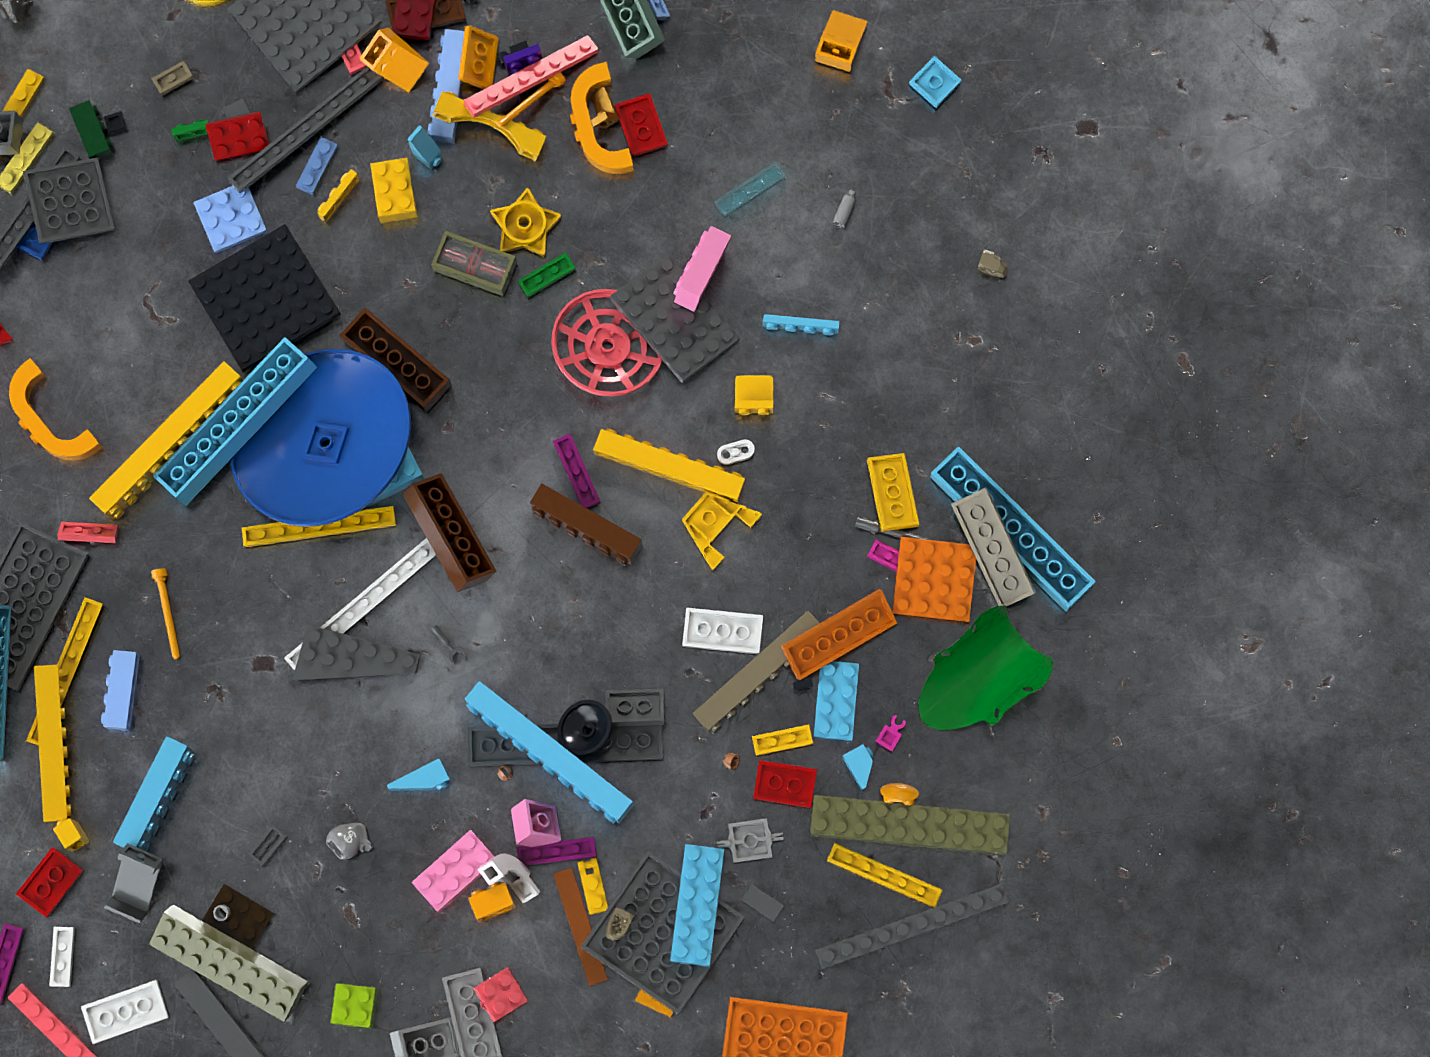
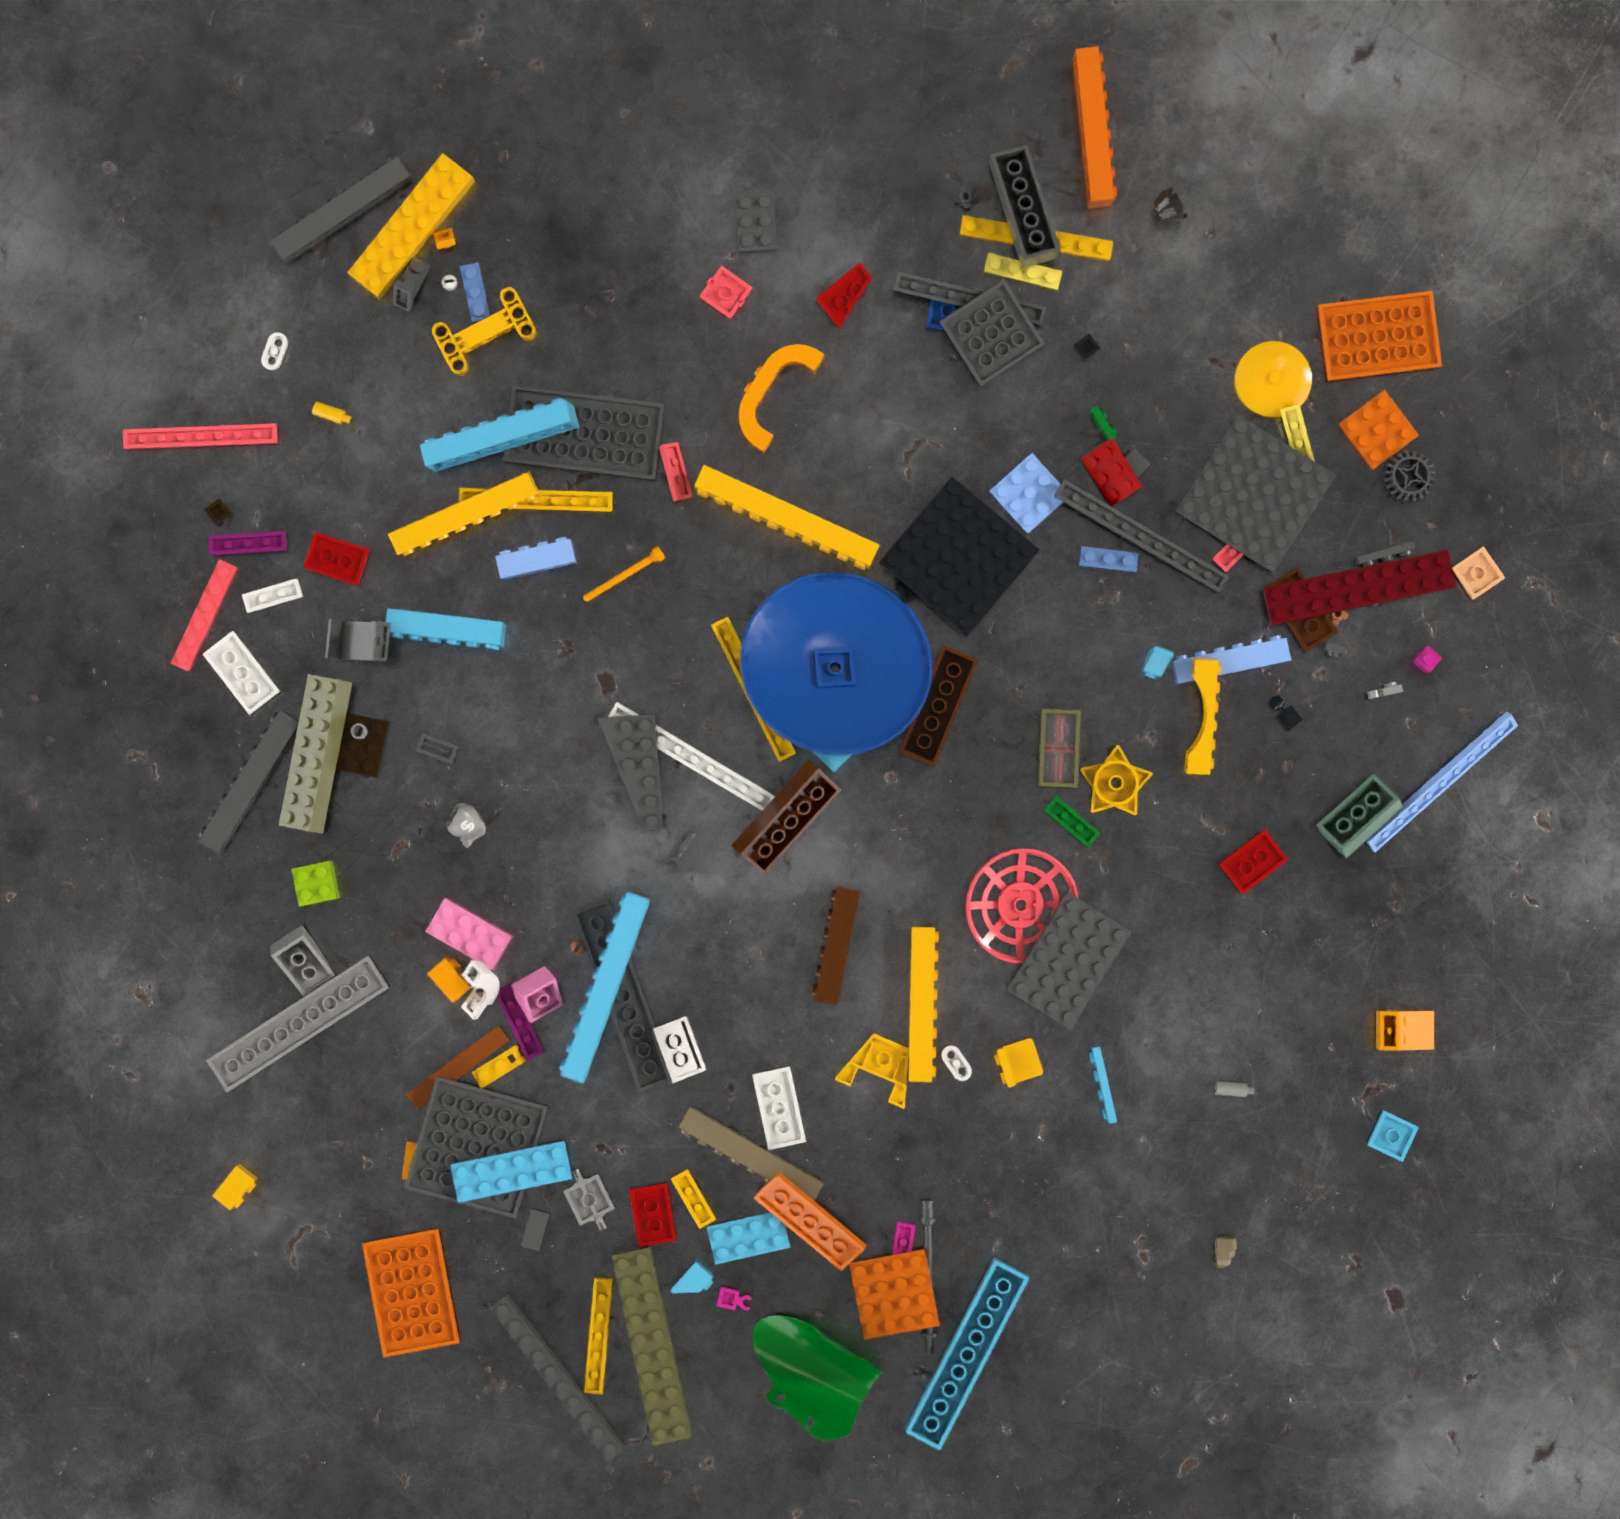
camera: 70 degrees right, 10 degrees up
yellow brick [53,818,90,852] -> none
dark green brick [69,100,114,161] -> none
dark tan plate [151,61,194,96] -> none
medium azure brick [153,337,317,506] -> none
yellow plate [318,169,359,223] -> none
light orange slope [359,28,430,92] -> none
yellow brick [370,158,418,223] -> none
medium azure slope [387,758,451,791] -> none
light orange plate [458,25,499,89] -> none
plate [464,35,598,118] -> none
coral plate [473,967,527,1022] -> none
light orange piece [497,72,565,128] -> none
dark purple plate [503,44,542,76] -> none
magenta plate [553,434,601,509] -> none
black dish [557,700,612,756] -> none
light orange arch [570,62,634,174] -> none
pearl gold bracket [590,87,620,129] -> none
dark tan rock [606,907,634,941] -> none
bright pink brick [673,226,731,312] -> none
clear light blue plate [713,161,786,218] -> none
nougat hinge [723,753,740,770] -> none
black tile [793,678,813,692] -> none
yellow plate [867,453,920,532] -> none
light orange dish [880,783,919,805] -> none
plate [951,487,1036,606] -> none

